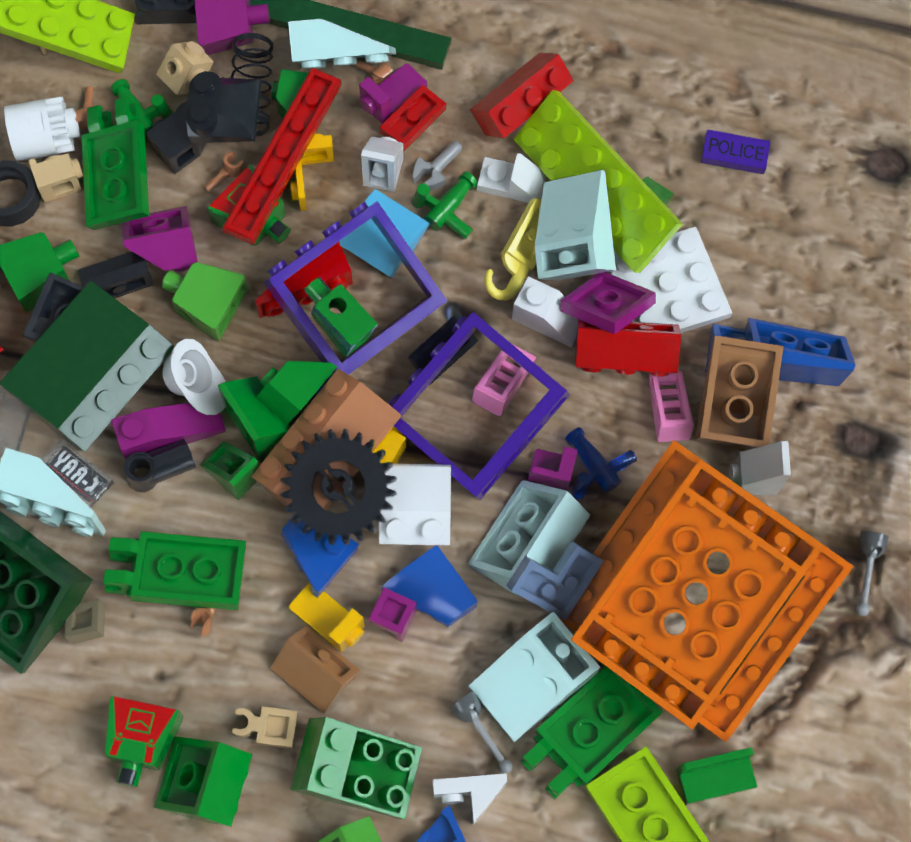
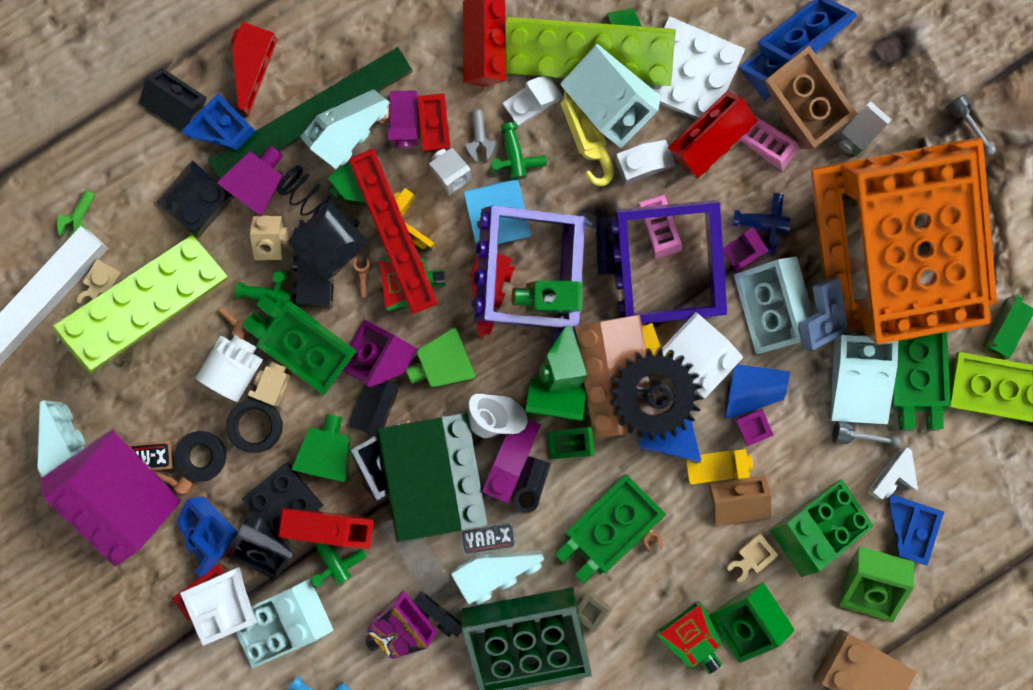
camera: 45 degrees left, 15 degrees up
magenta plate [560,272,656,334] -> none

